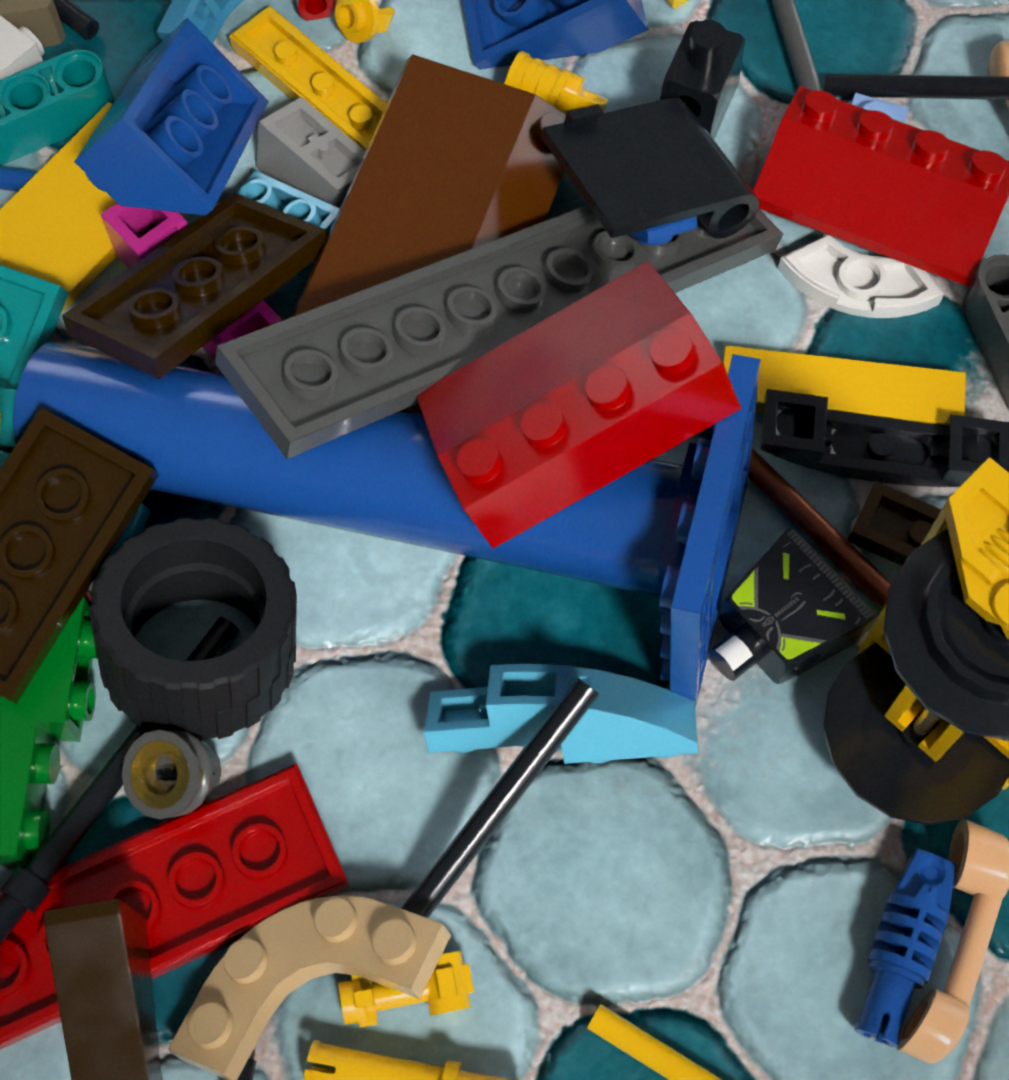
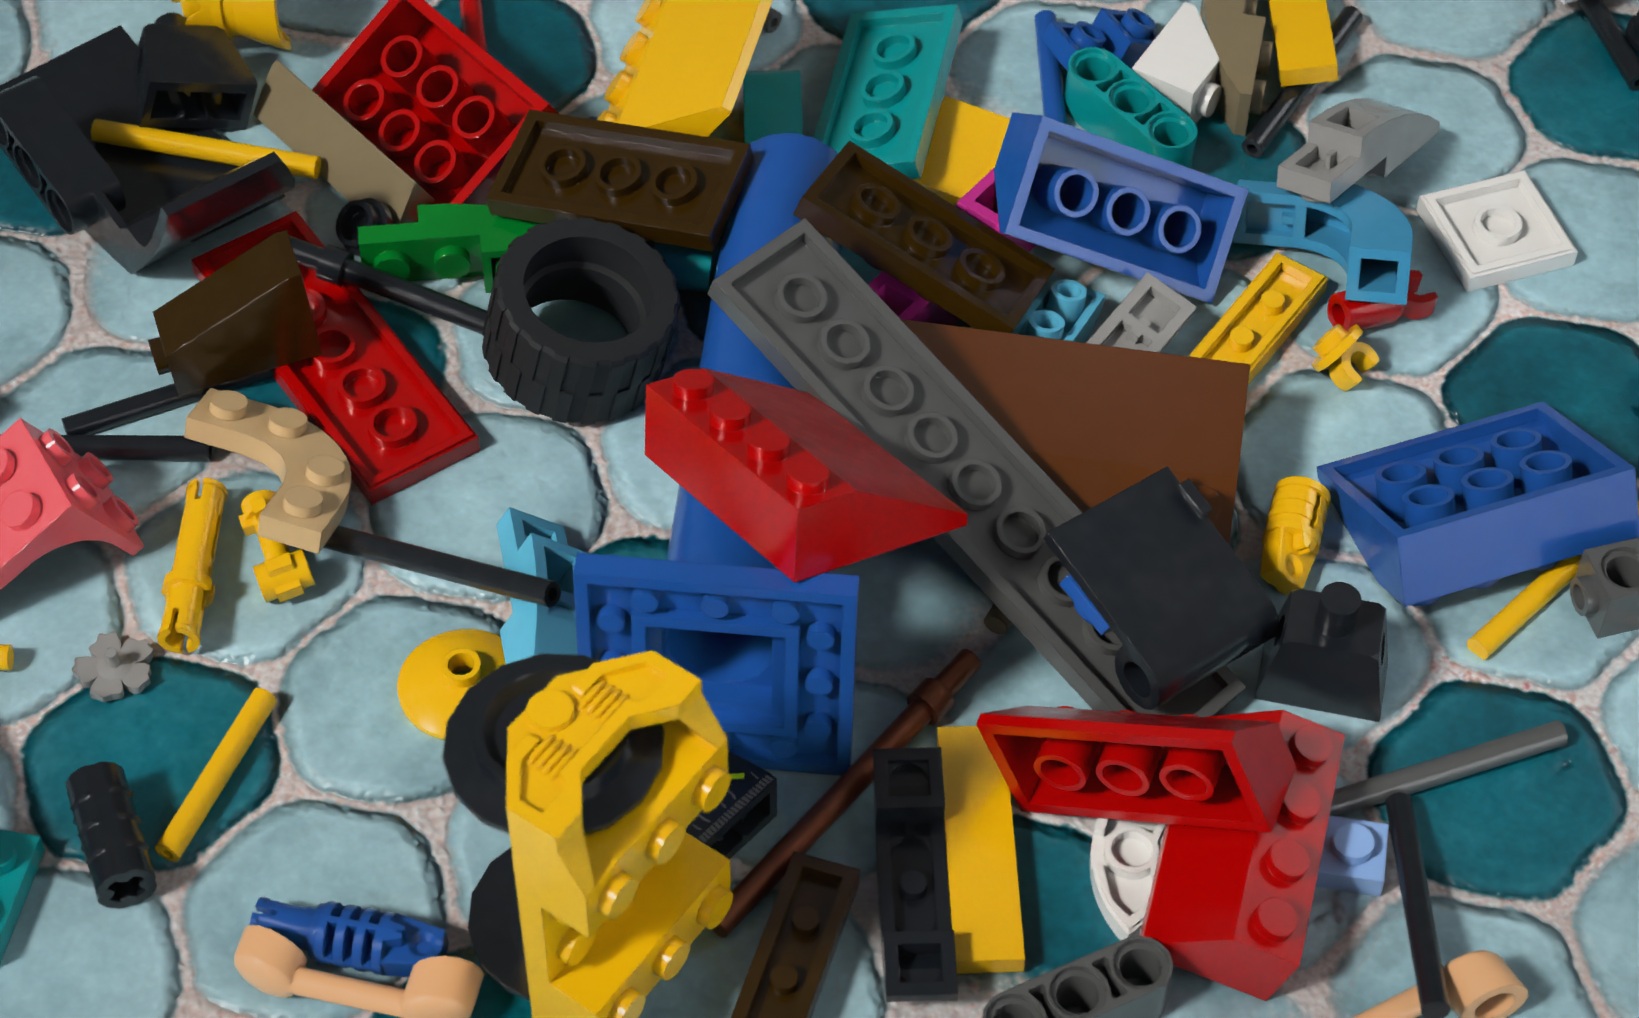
camera: 80 degrees right, 15 degrees down
dark grey piece [121,729,222,819] -> none
none -> yellow dish [397,629,505,740]
none -> red slope [976,706,1296,833]

